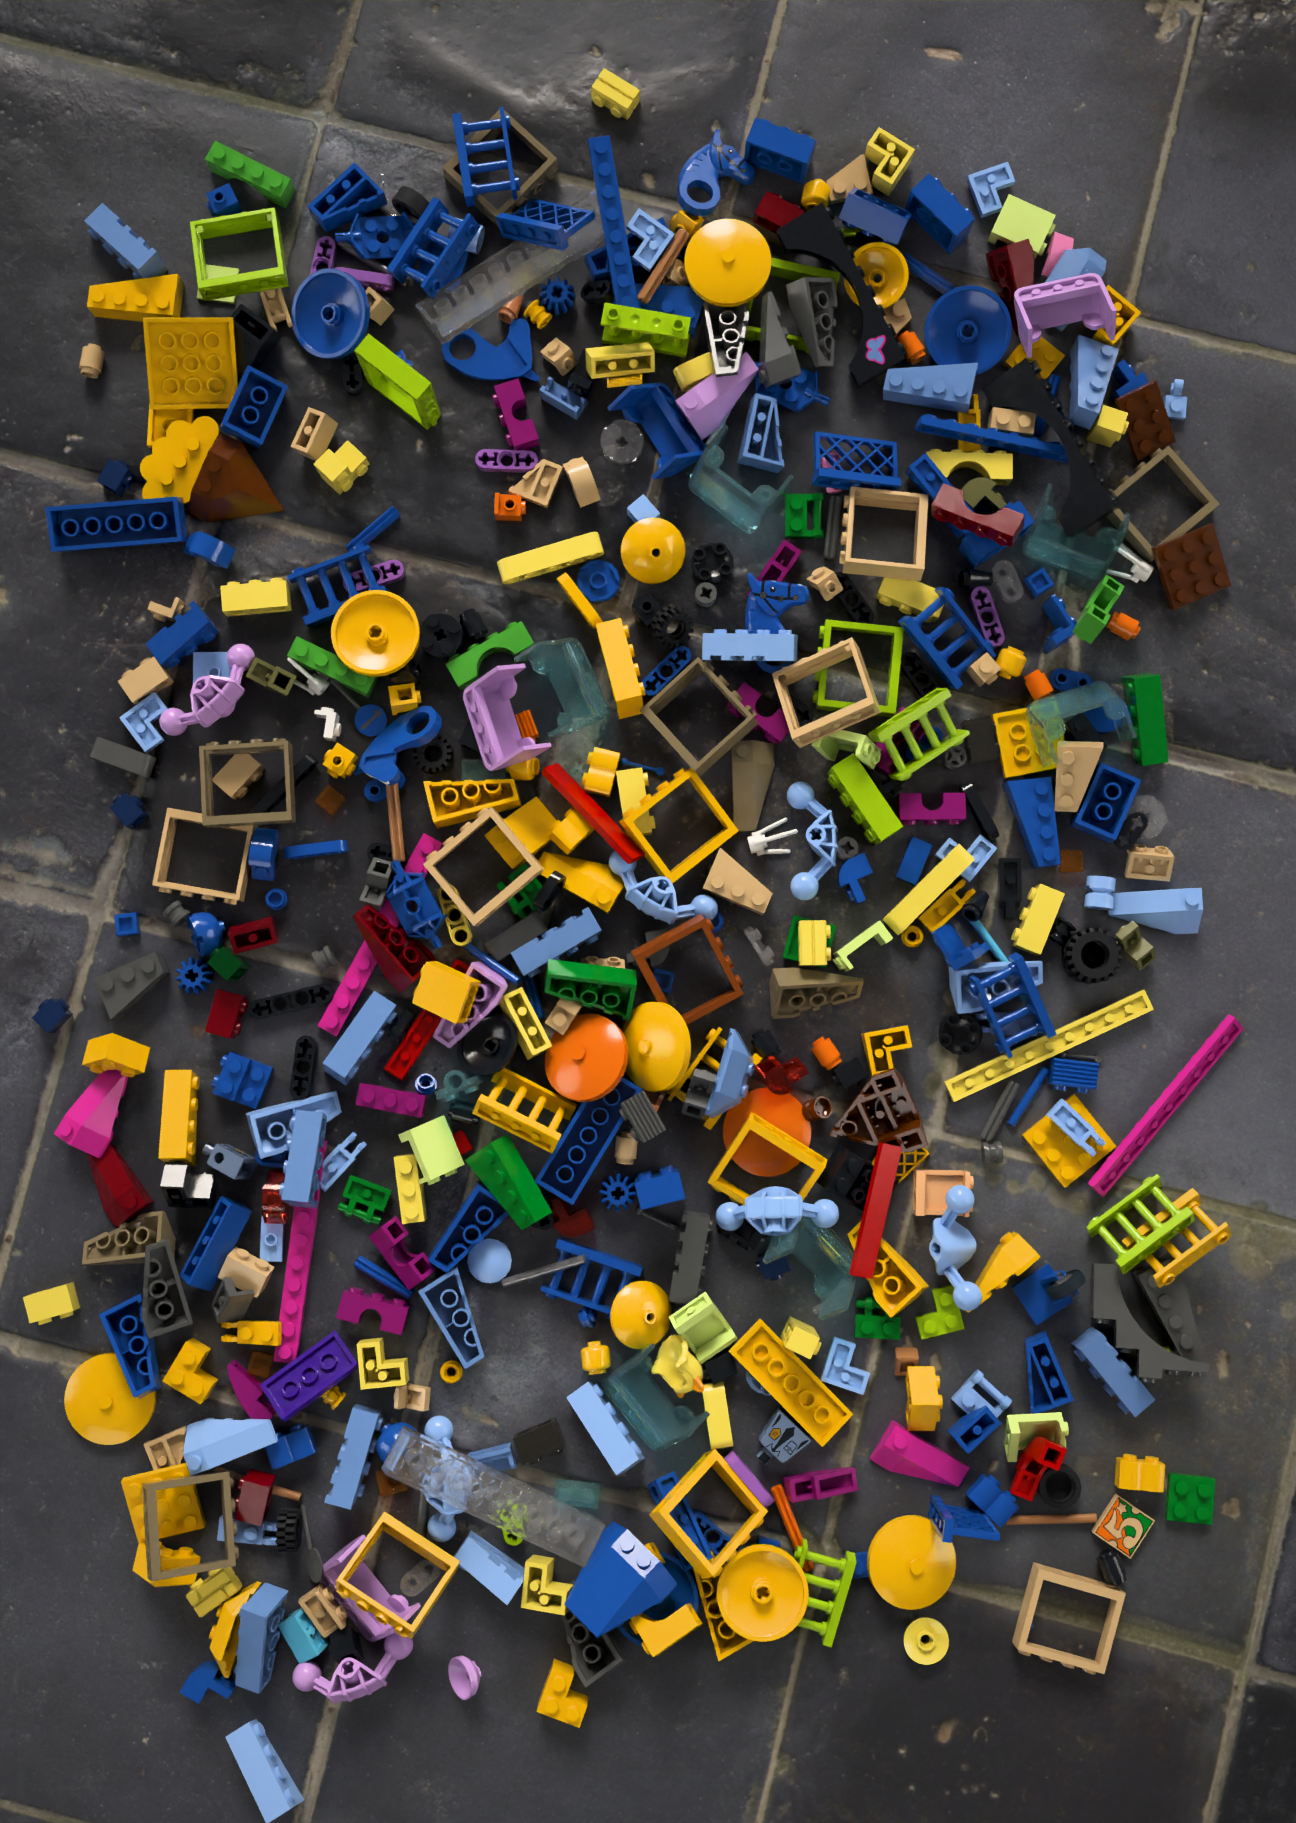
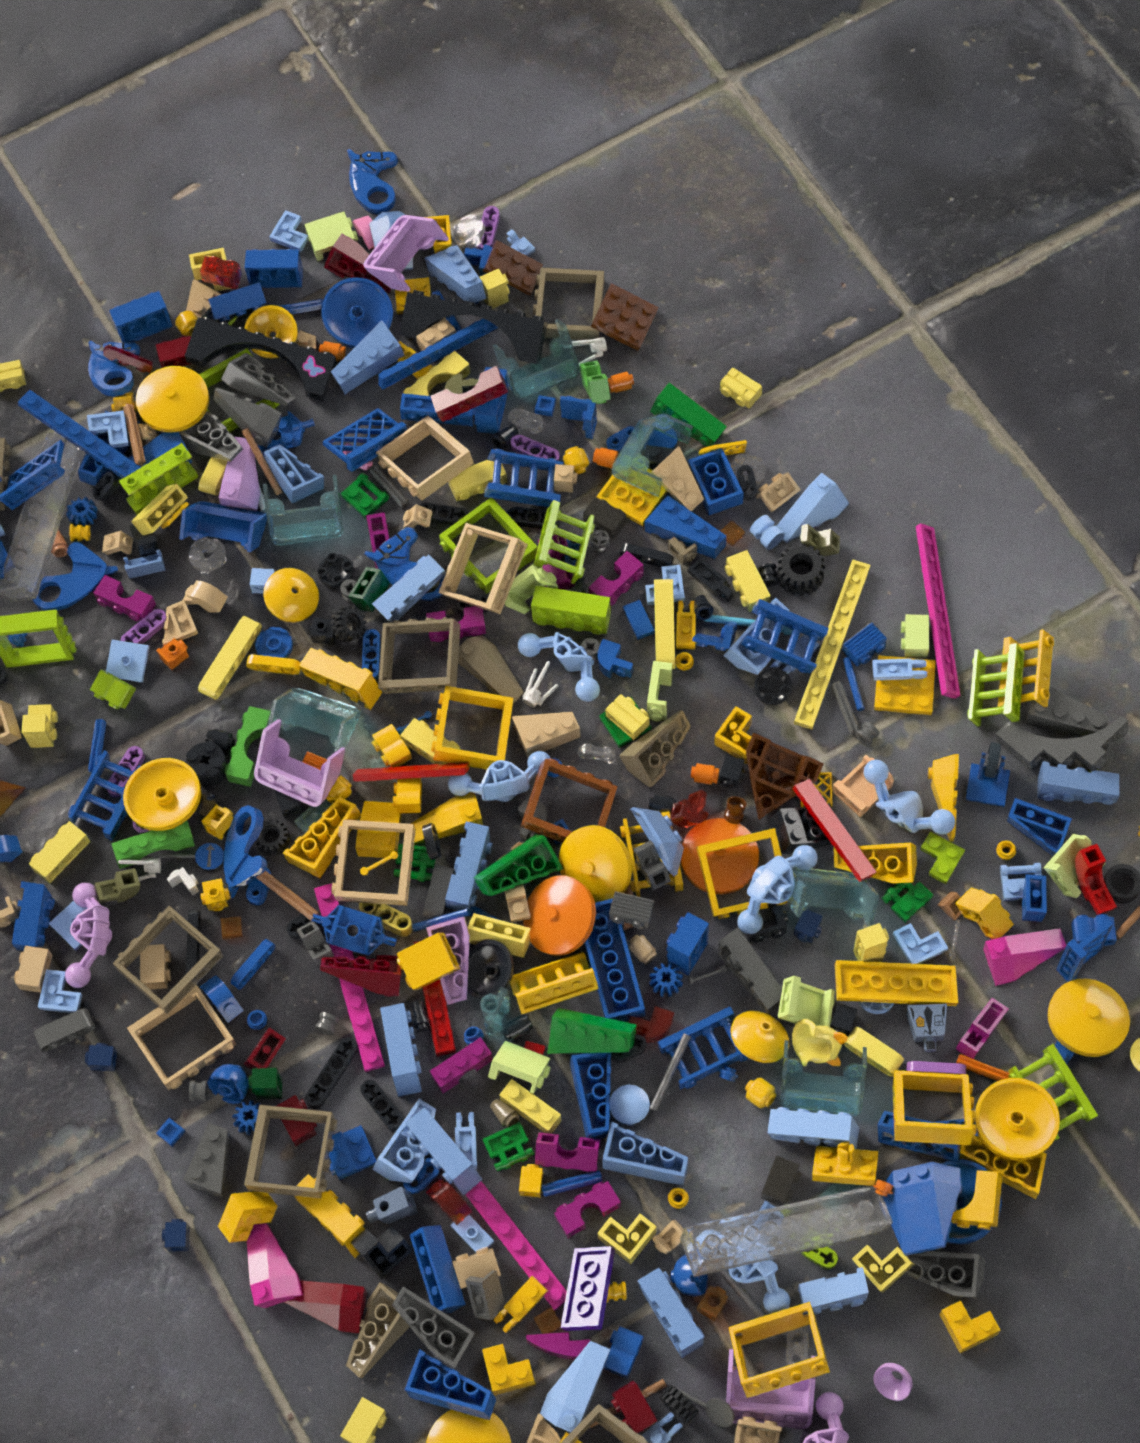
camera: 40 degrees left, 20 degrees down
none -> lime brick [90,670,136,710]
none -> dark red hinge [103,345,153,373]
none -> light blue plate [106,640,150,683]
none -> clear red brick [200,256,242,289]
none -> medium nougat bar [242,428,283,496]
none -> dark tan window [244,1105,337,1198]
none -> blue animal [347,149,398,215]
none -> dark green brick [349,567,390,612]
none -> yellow hinge [360,851,398,876]
none -> clear plate [451,215,485,248]
none -> medium lavender beam [476,206,500,250]
none -> dark tan cone [490,1099,519,1128]
none -> yellow brick [519,1164,543,1198]
none -> dark tan bracket [668,537,697,565]
none -> yellow window [698,440,747,456]
none -> light yellow brick [720,368,762,409]
none -> yellow plate [812,1142,878,1186]
none -> orange plate [873,1179,893,1197]
none -> yellowish green brick [901,614,929,658]
none -> clear hinge [948,920,960,959]
none -> yellow plate [996,840,1016,860]

